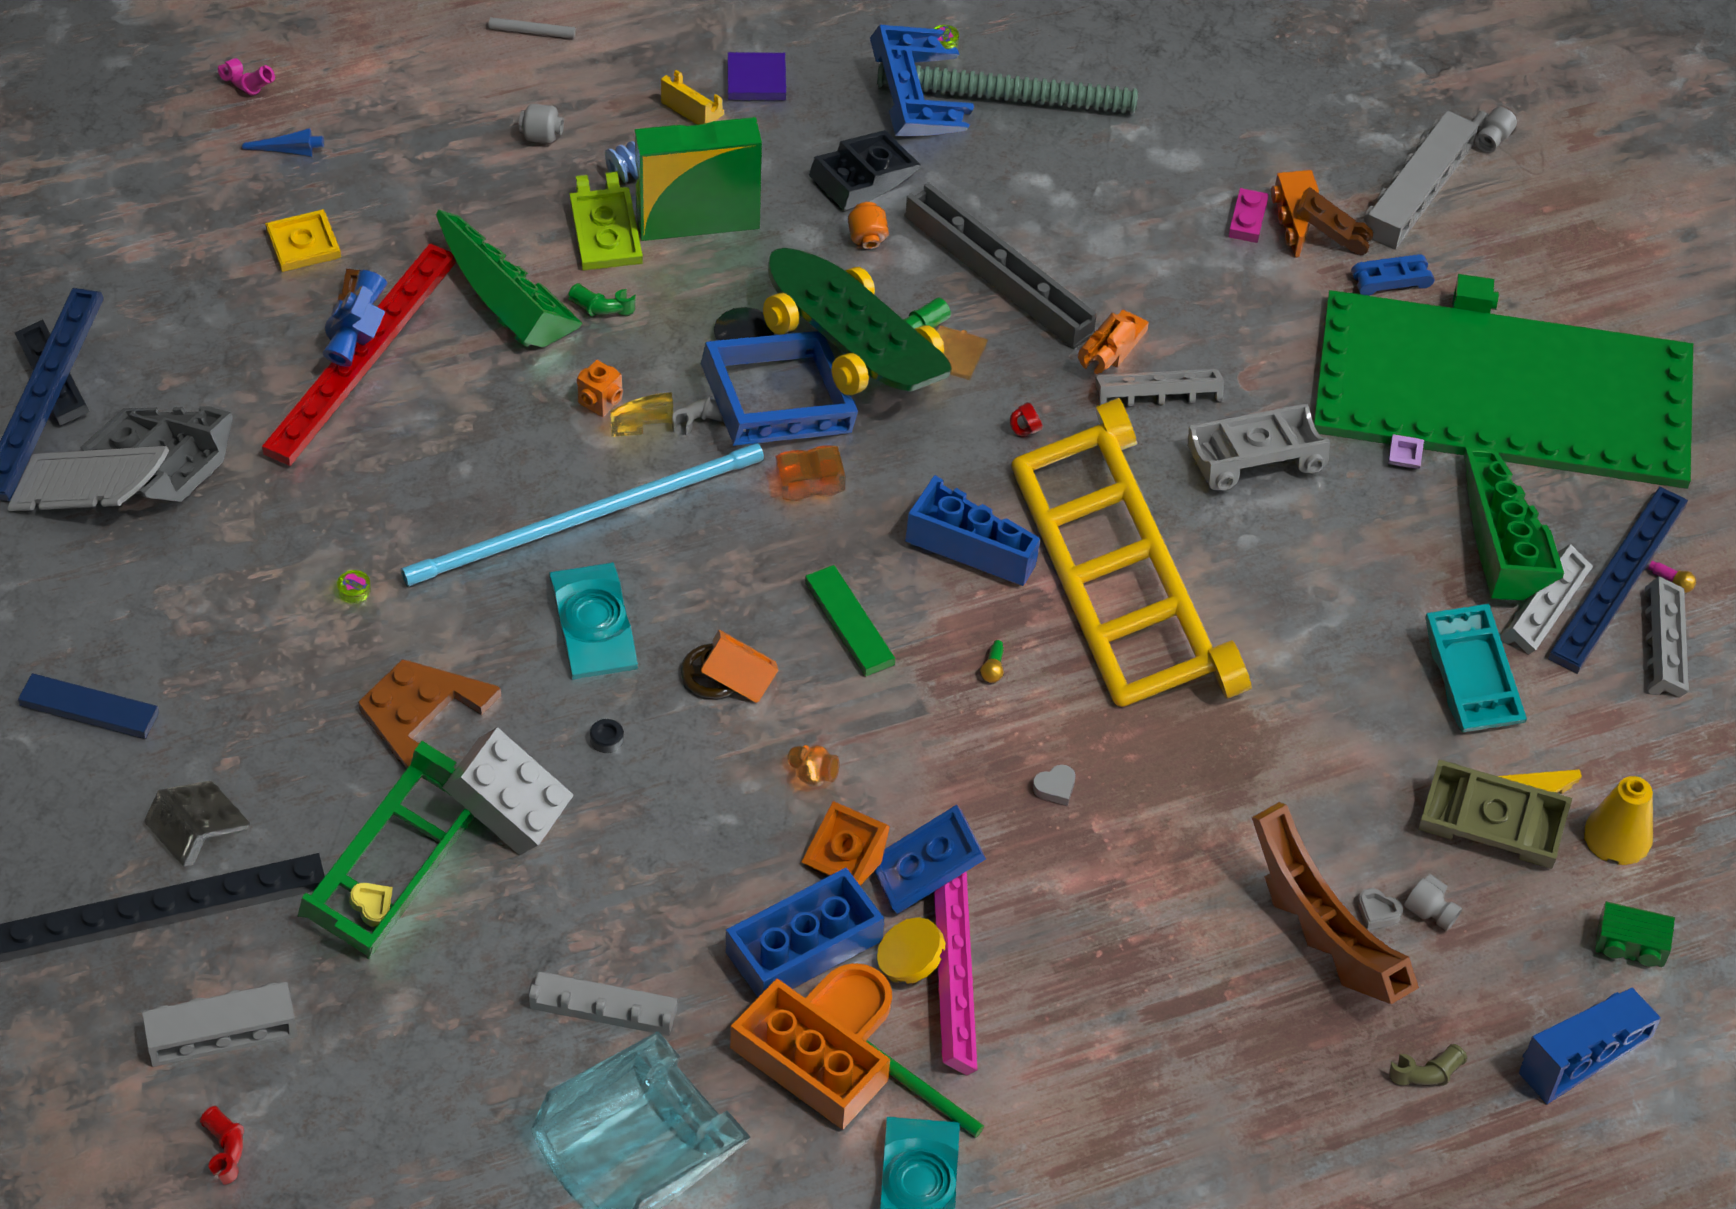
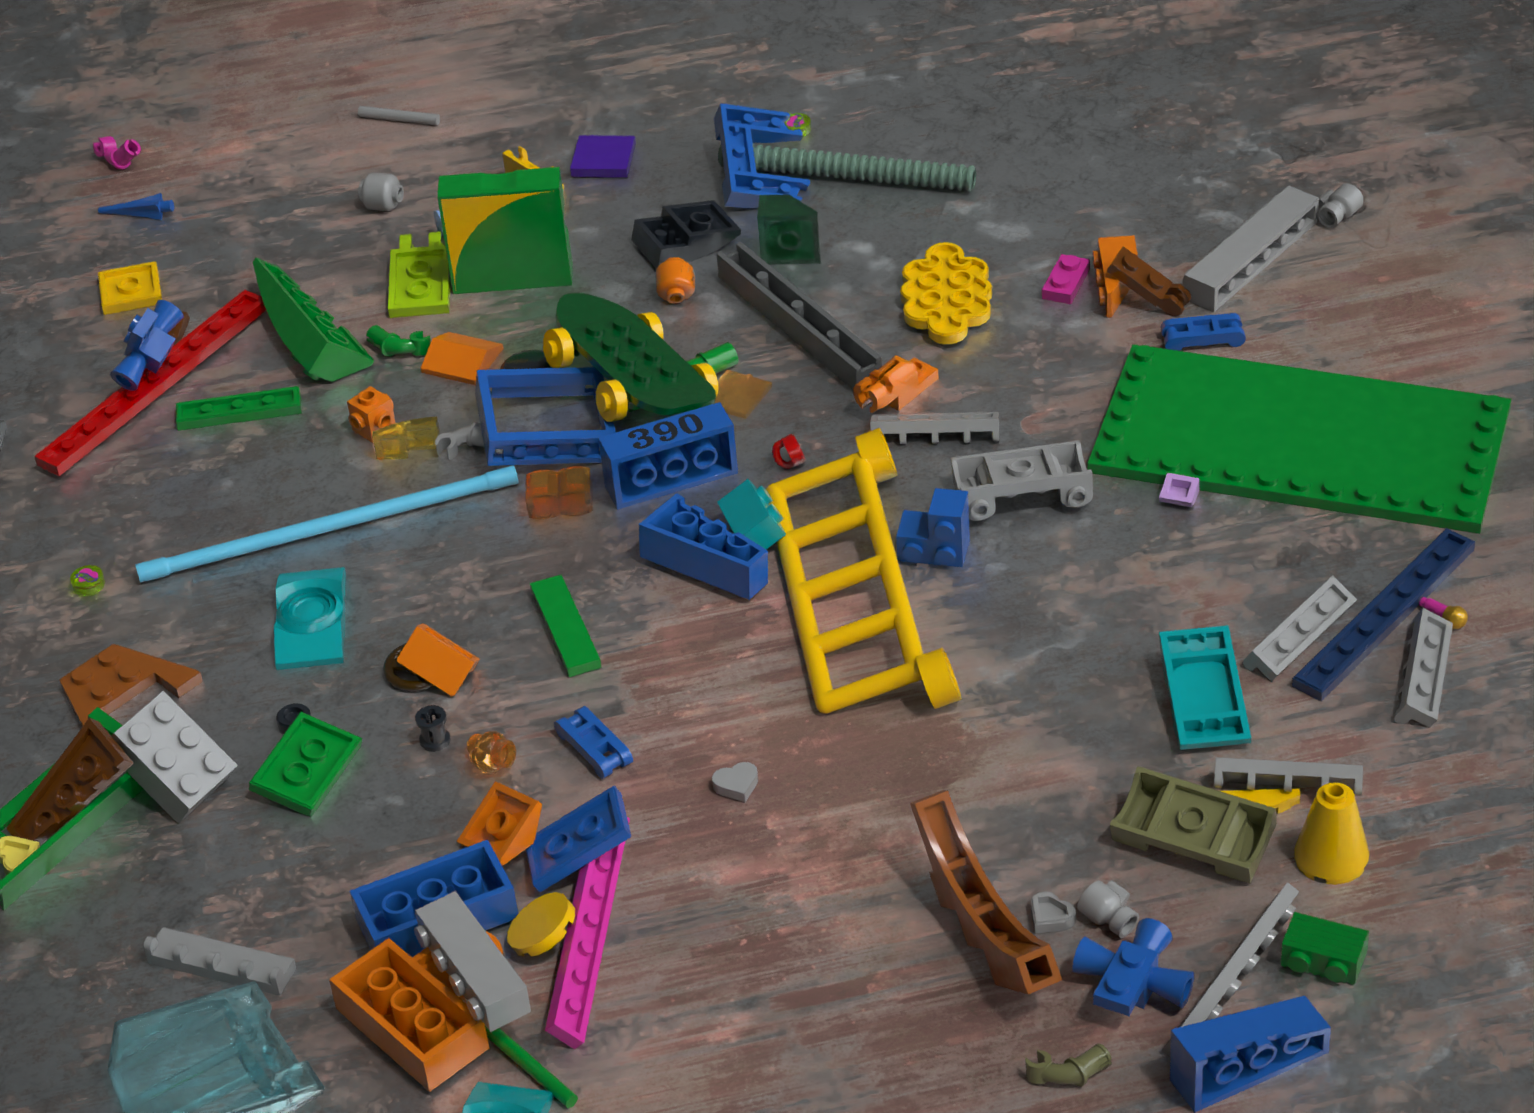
camera: 15 degrees right, 10 degrees down
pearl gold piece [980,640,1004,683] -> none
green brick [1452,274,1499,313] -> none
green wedge [1464,447,1564,600] -> none
none -> reddish brown wing [6,718,134,846]
none -> green tile [176,386,302,431]
none -> green tile [249,712,362,817]
none -> light grey brick [414,891,531,1032]
none -> black bush [415,705,451,752]
none -> orange slope [421,332,504,385]
none -> blue plate [554,706,633,779]
none -> blue brick [598,402,738,510]
none -> teal brick [717,479,786,549]
none -> clear green slope [757,195,821,265]
none -> blue brick [896,488,970,567]
none -> yellow plate [900,242,992,344]
none -> blue brick [1072,918,1194,1016]
none -> light grey plate [1162,882,1300,1056]
none -> light grey hinge [1214,757,1363,796]

